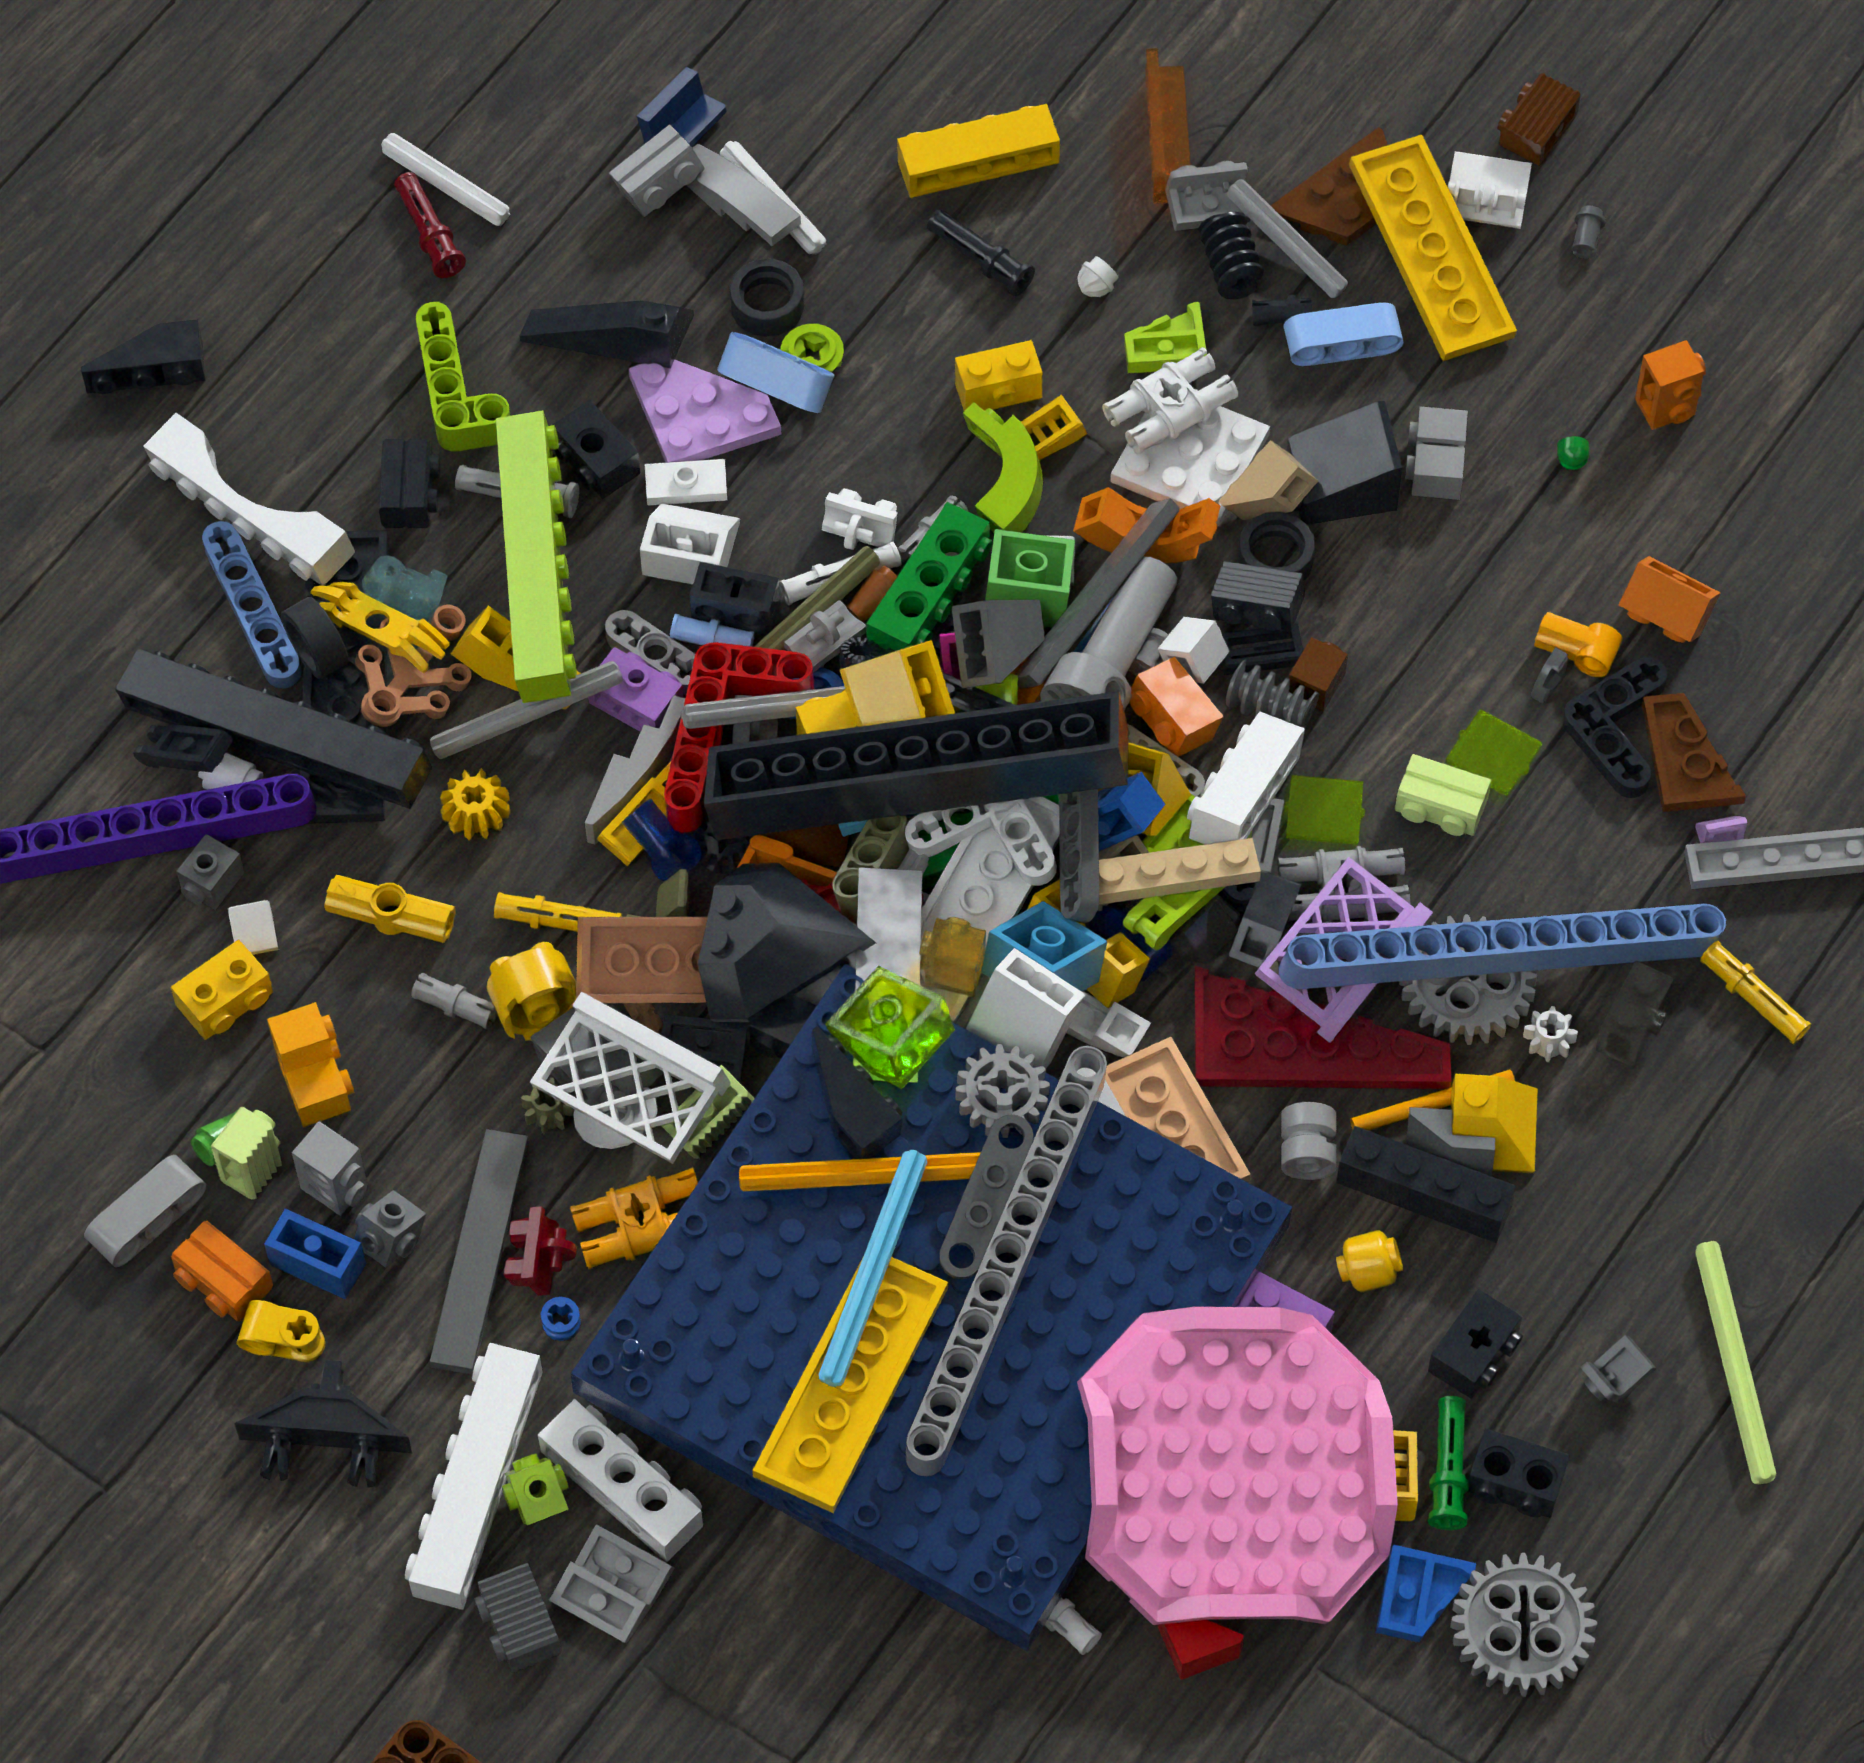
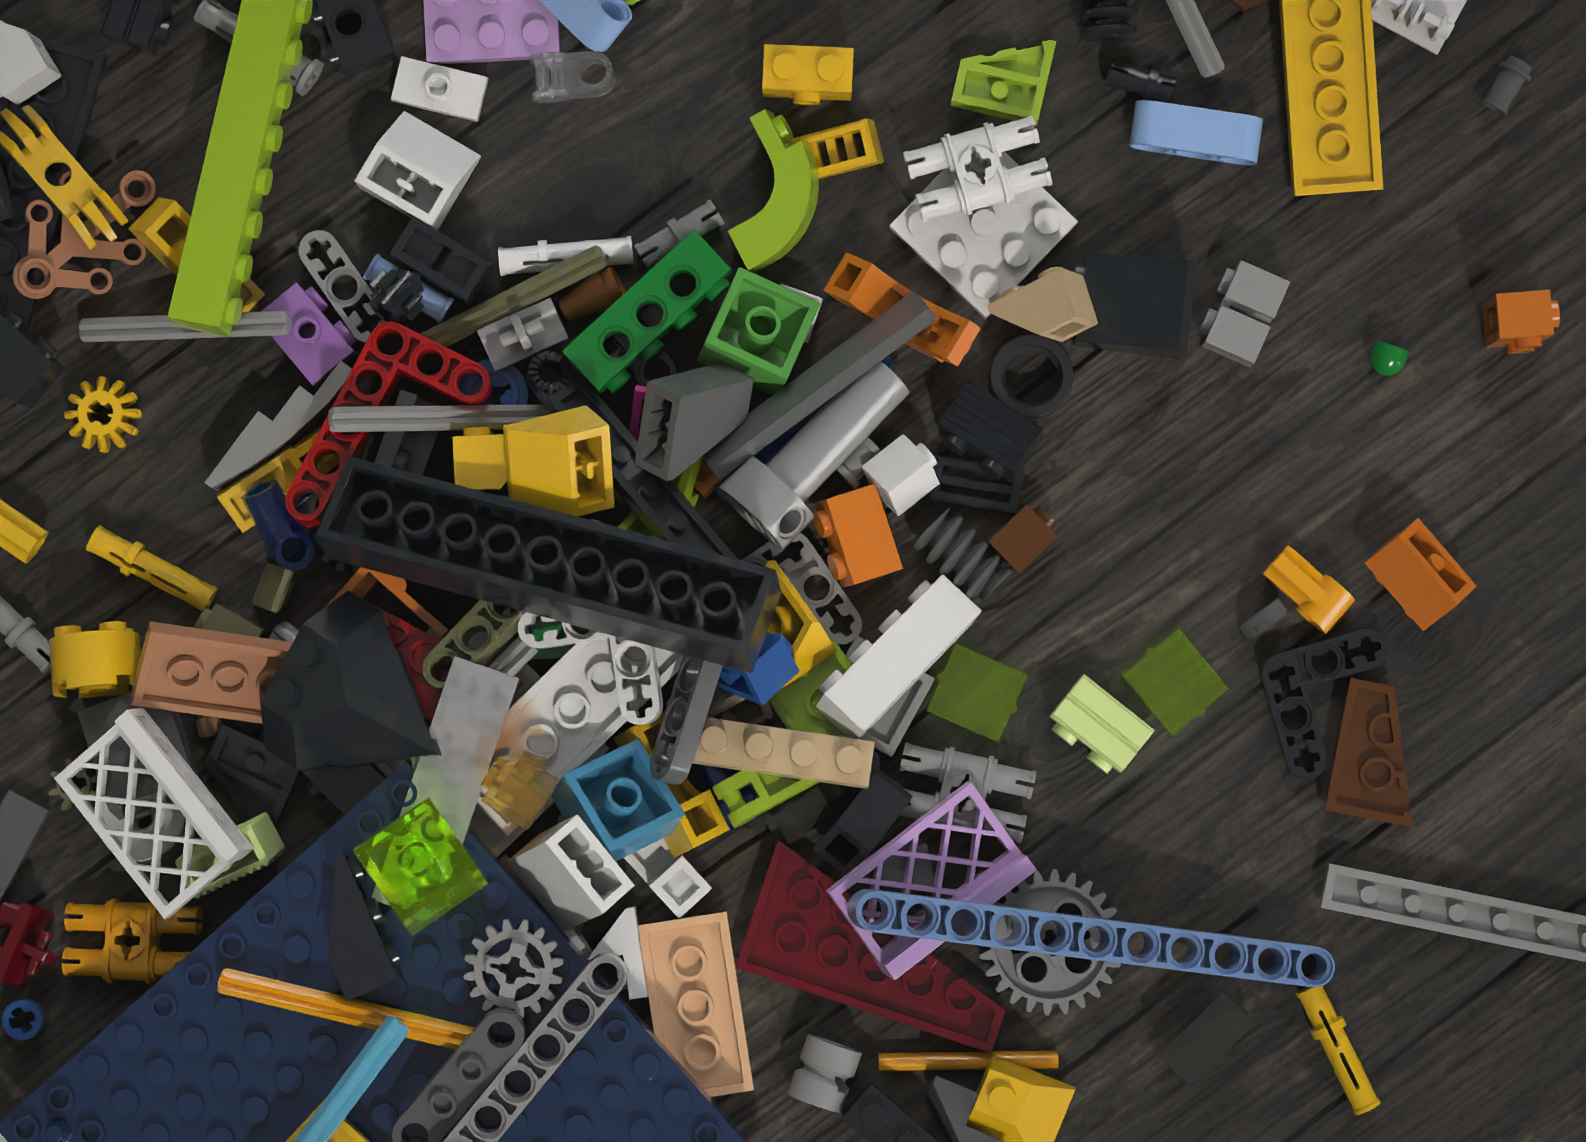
camera: 20 degrees right, 25 degrees up
clear light blue leg [362,555,448,621] -> none
white hips [822,488,898,550] -> none
white gear [1523,1006,1578,1062] -> none
lavender slope [1695,816,1747,843] -> none
none -> black gear [369,269,425,323]
none -> clear piece [529,51,617,103]

